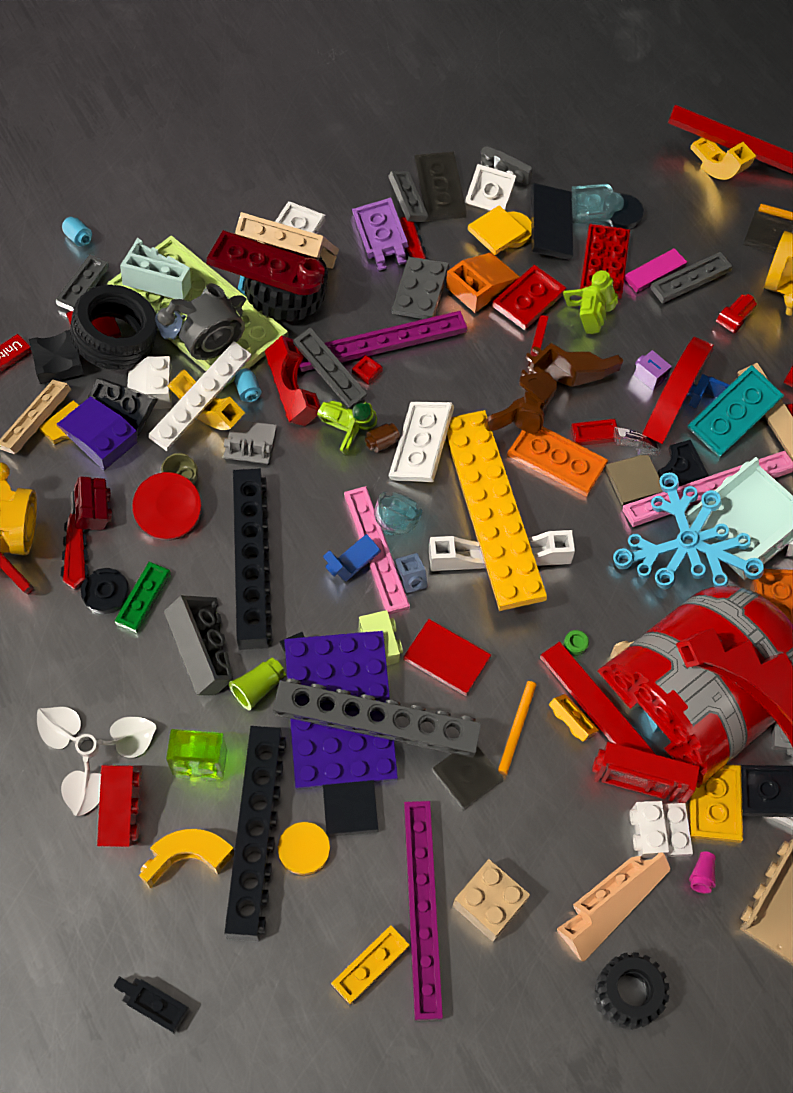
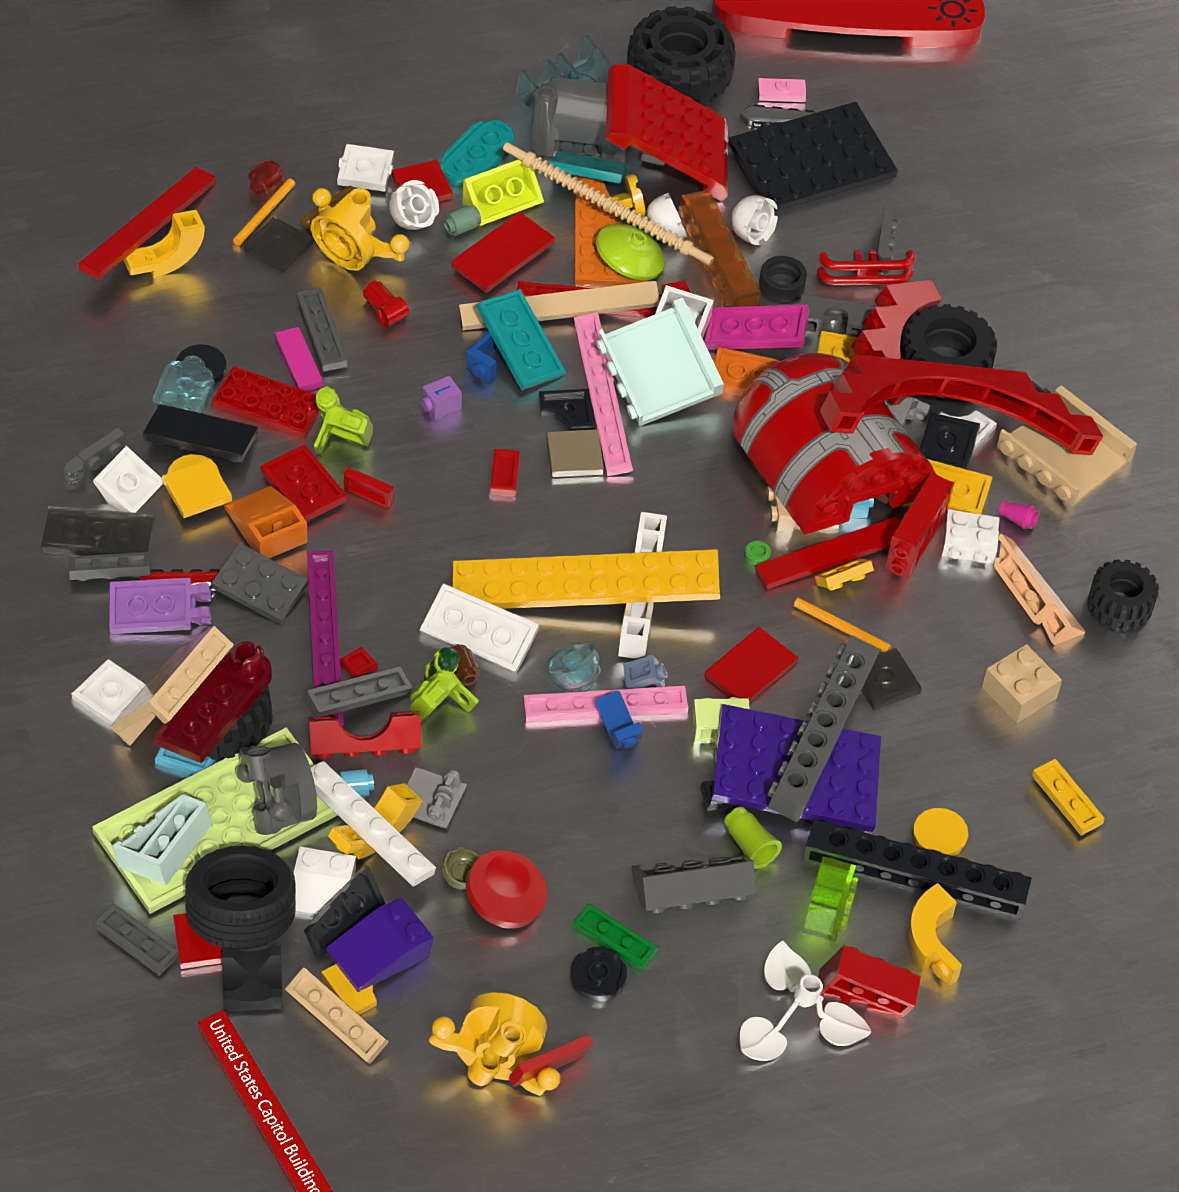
camera: 80 degrees left, 10 degrees down
red sword [60,491,89,590] -> none
medium azure brick [62,217,92,247] -> none
dark red brick [74,476,112,530] -> none
black hinge [113,976,189,1034] -> none
sand blue piece [155,311,186,340] -> none
black brick [233,468,272,650] -> none
black tile [323,780,378,837] -> none
magenta plate [404,801,443,1021] -> none
reddish brown piece [484,343,623,434] -> none
orange tile [507,426,608,497] -> none
clear slope [613,427,661,456] -> none
medium azure plant [613,473,764,589] -> none
red arch [642,336,714,444] -> none

